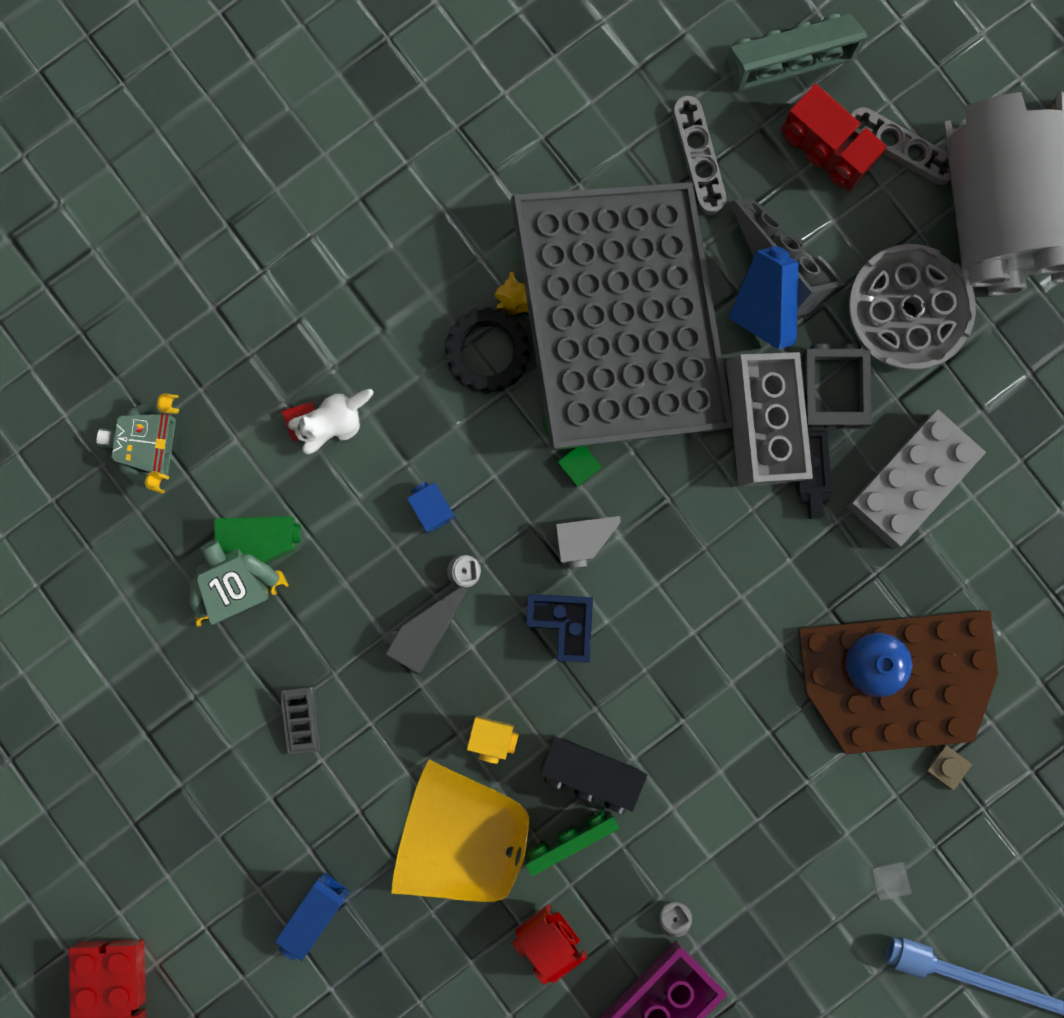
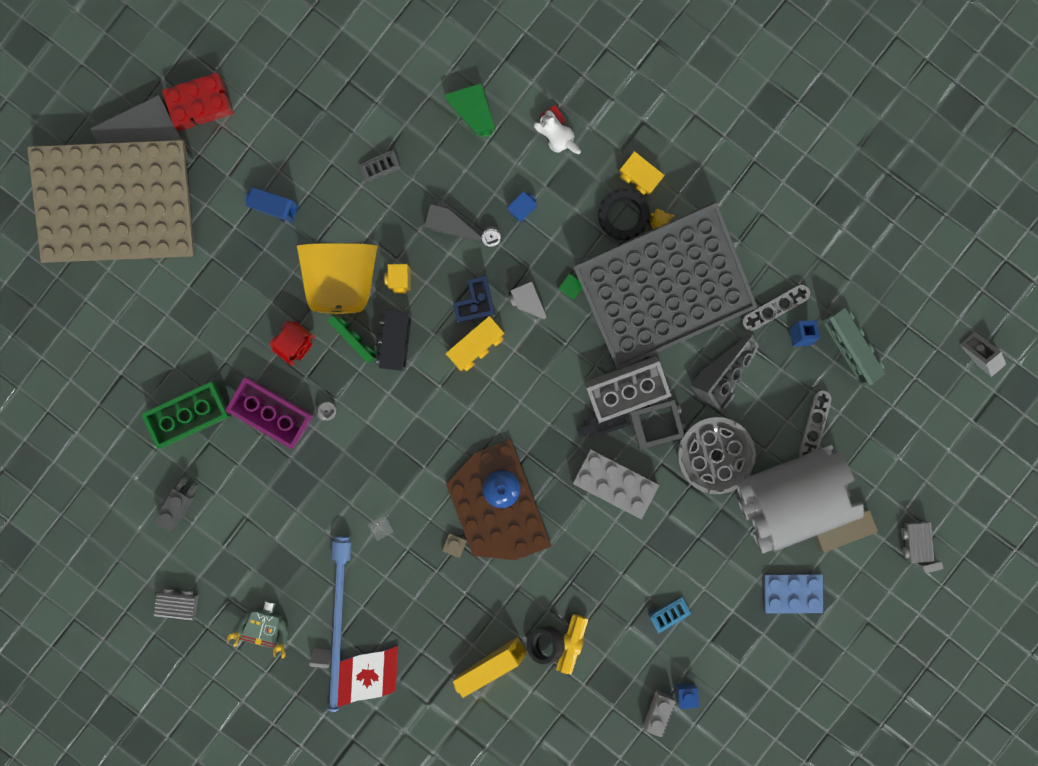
camera: 75 degrees right, 5 degrees up
sand green torso [97,393,179,494] -> none
sand green torso [188,540,289,627] -> none
blue slope [728,246,799,349] -> none
red piece [781,83,887,192] -> none
none -> yellow brick [445,316,505,372]
none -> yellow brick [619,151,664,196]
none -> blue brick [789,320,820,347]

